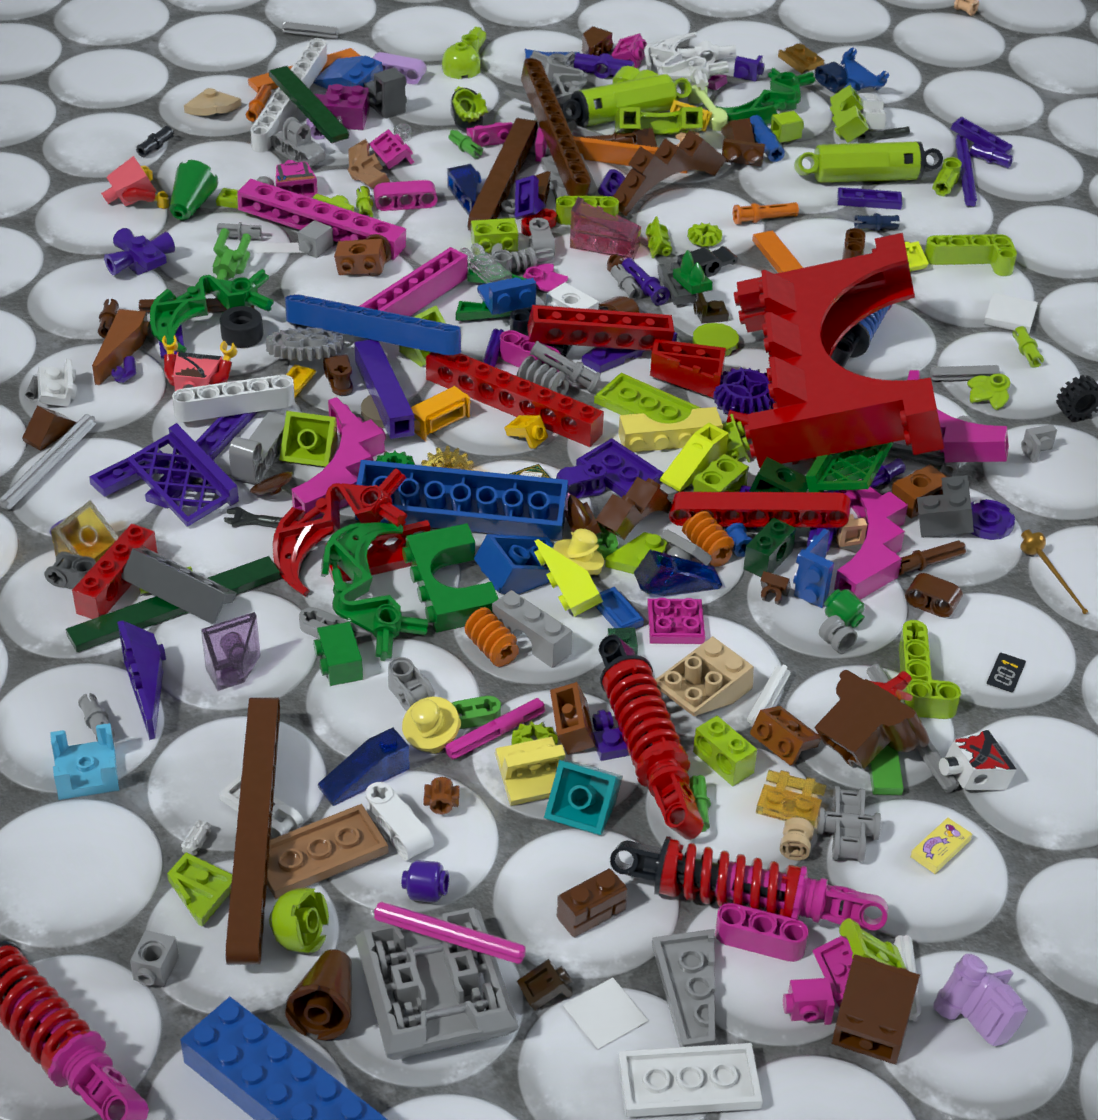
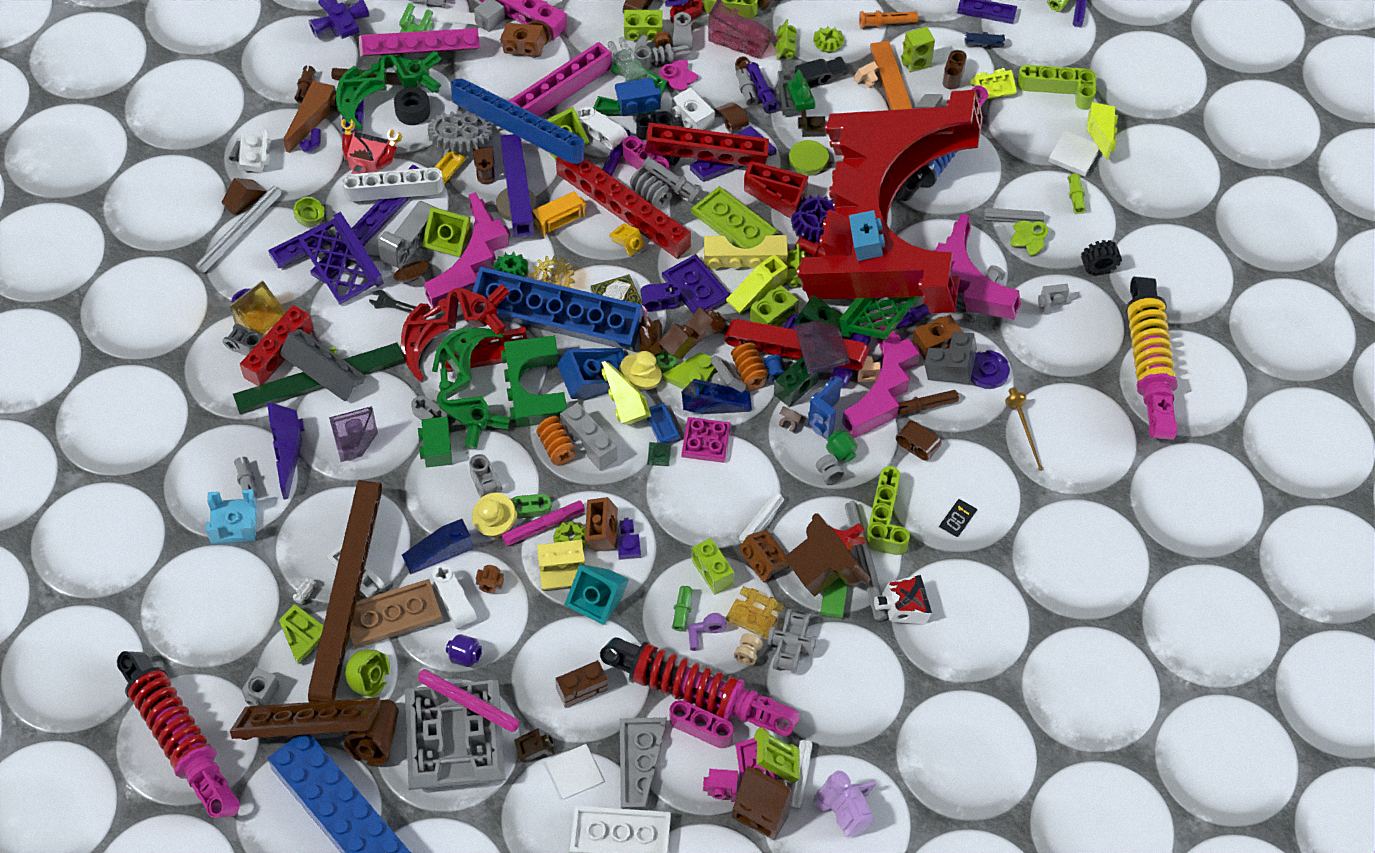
camera: 10 degrees right, 15 degrees up
piece [599,634,704,840] -> none
tan slope [655,636,754,716] -> none
light yellow tile [910,817,972,874] -> none
none -> reddish brown plate [230,697,382,740]
none -> lime hair [293,197,325,227]
none -> dark pink brick [359,28,480,57]
none -> white piece [577,106,628,150]
none -> dark orange bush [654,32,672,50]
none -> medium lavender plate [688,613,727,651]
none -> clear purple slope [794,321,850,375]
none -> dark azure brick [849,210,886,261]
none -> light nougat tile [853,61,878,88]
none -> lime brick [901,27,935,73]
none -> neon yellow slope [1086,102,1118,159]

